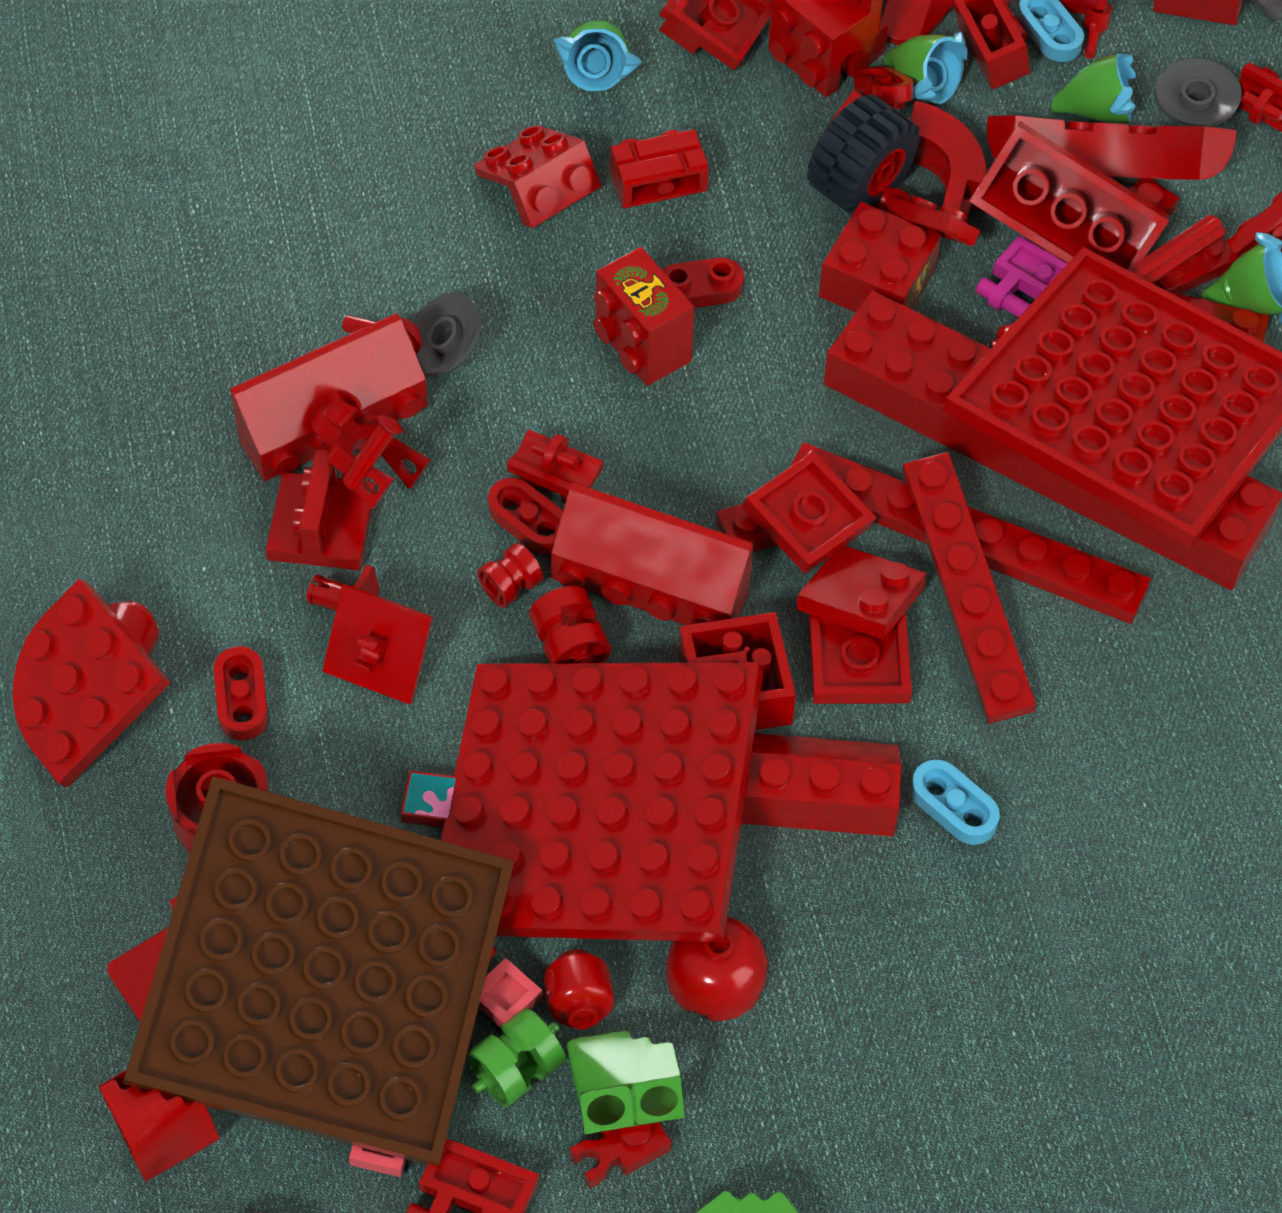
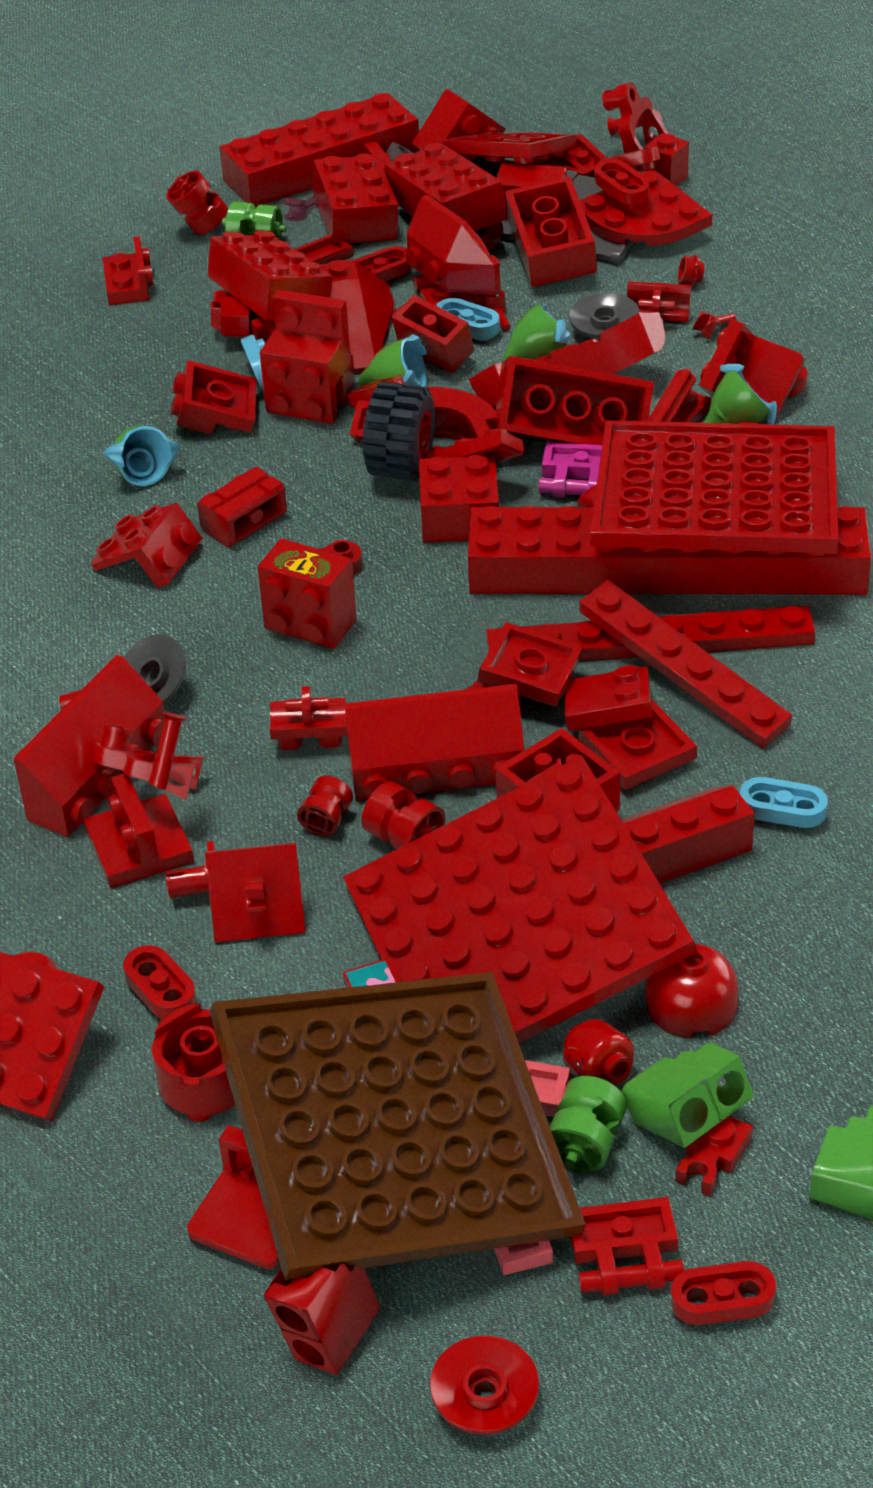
camera: 25 degrees left, 15 degrees down
red plate [488,478,563,554] -> none

